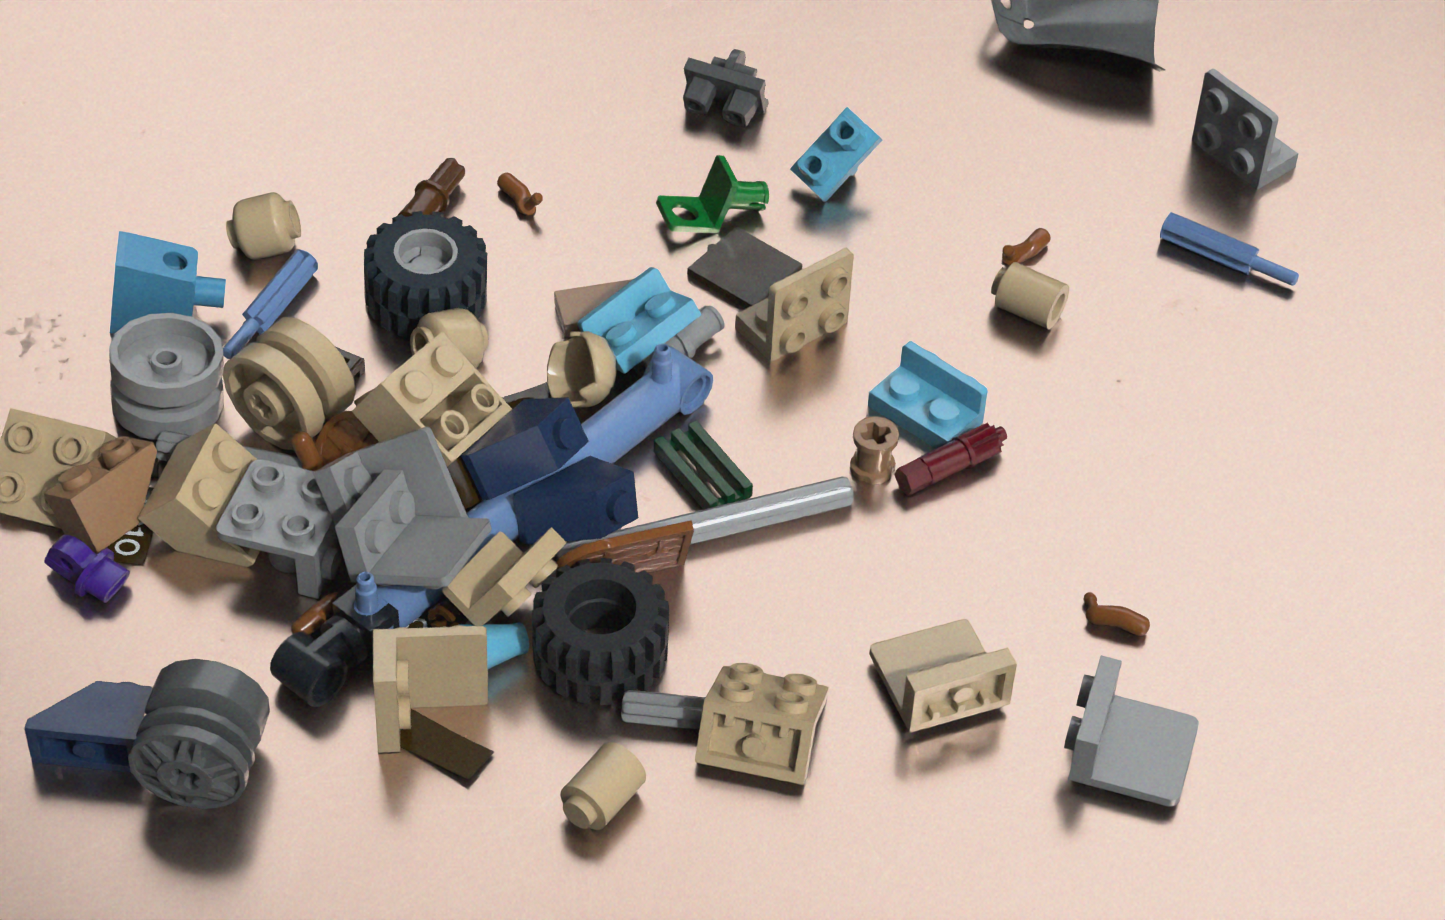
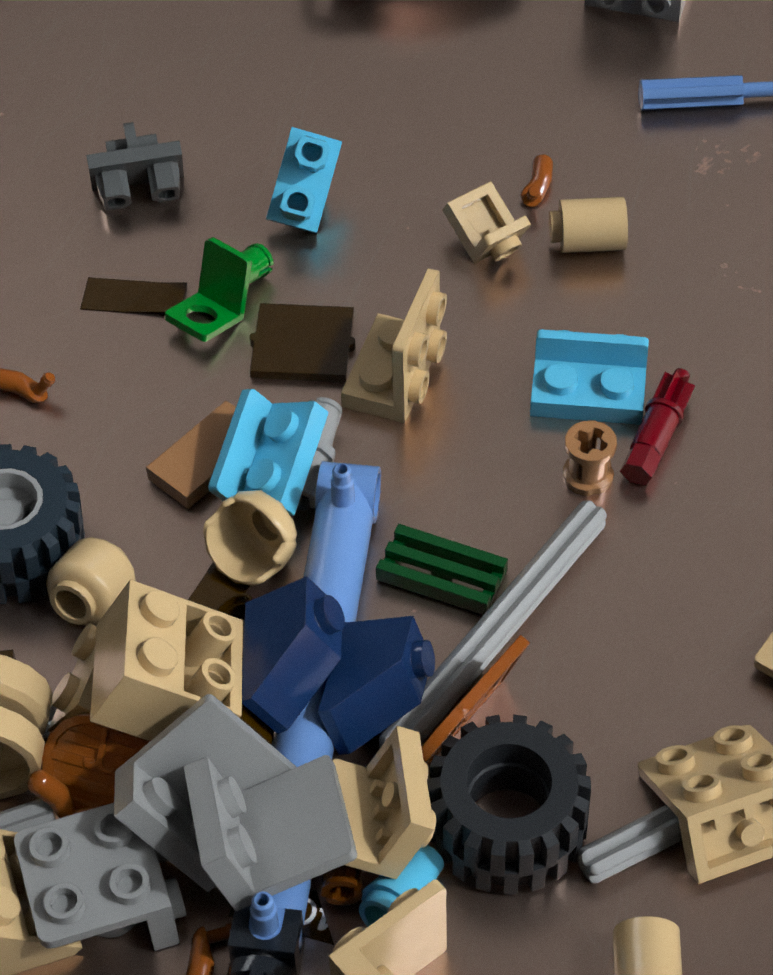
camera: 30 degrees left, 5 degrees up
none -> dark brown sticker [80,277,187,312]
none -> tan bracket [442,181,531,264]

